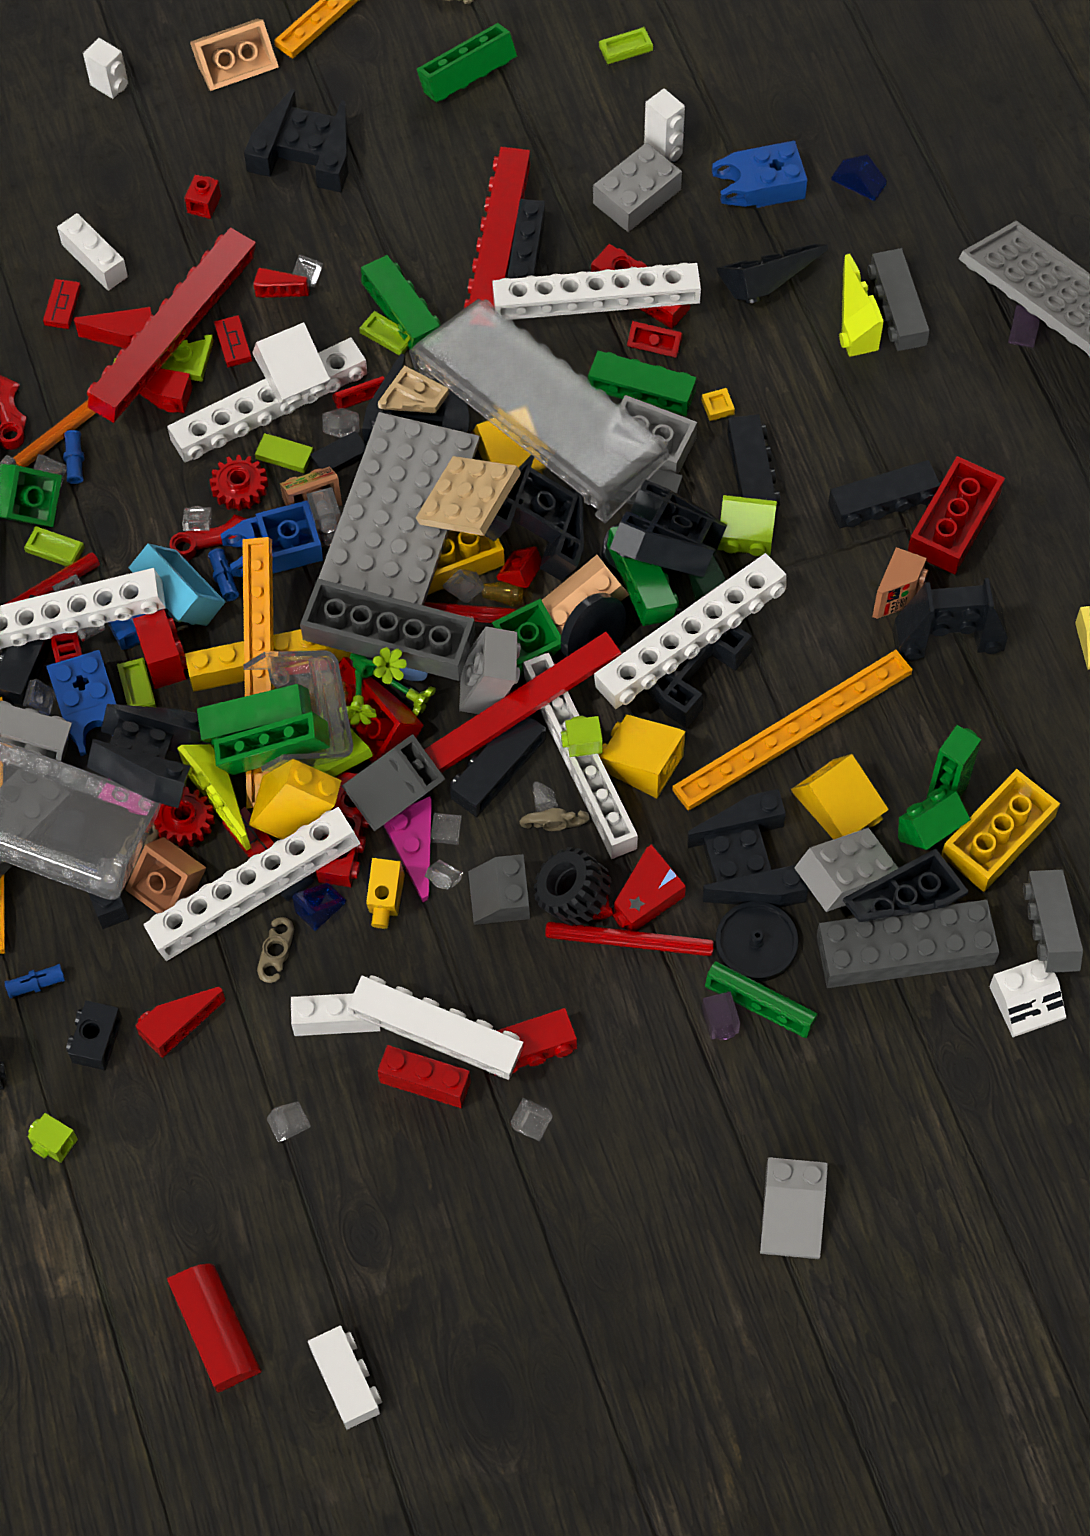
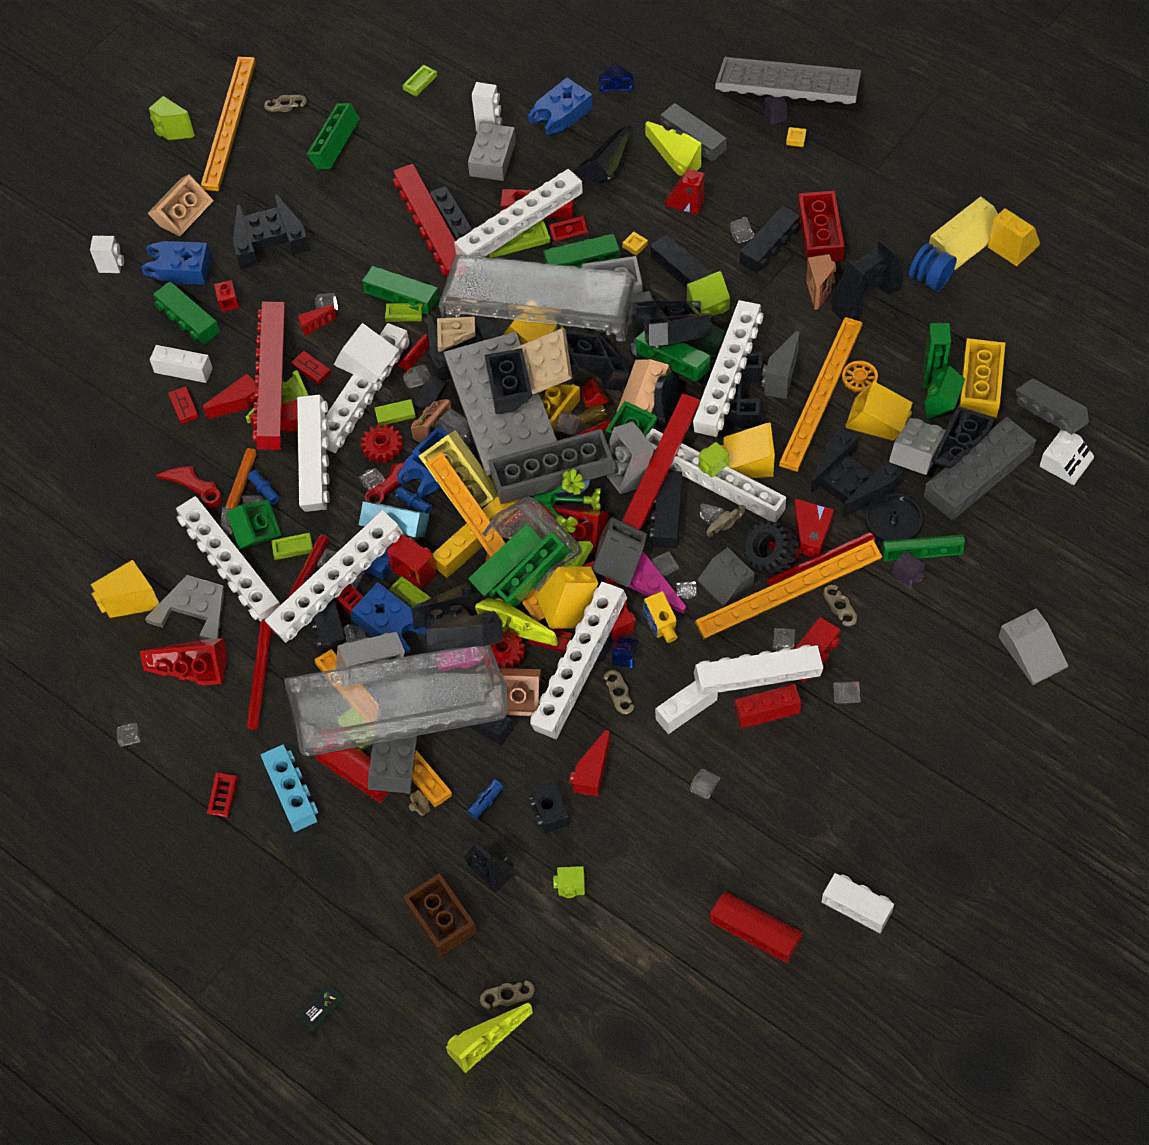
camera: 30 degrees left, 5 degrees down
none -> blue brick [141,241,212,285]
none -> green brick [153,282,220,345]
none -> white brick [297,395,330,512]
none -> light yellow slope [419,430,498,519]
none -> black slope [484,348,532,414]
none -> lime wing [489,219,550,258]
none -> red slope [665,169,705,215]
none -> light orange plate [695,540,882,640]
none -> clear slope [730,217,754,243]
none -> dark grey slope [762,331,800,399]
none -> clear plate [773,628,795,650]
none -> yellow plate [786,127,806,147]
none -> dark tan piece [823,585,857,626]
none -> light orange wheel [842,361,878,392]
none -> blue wheel [909,243,957,292]

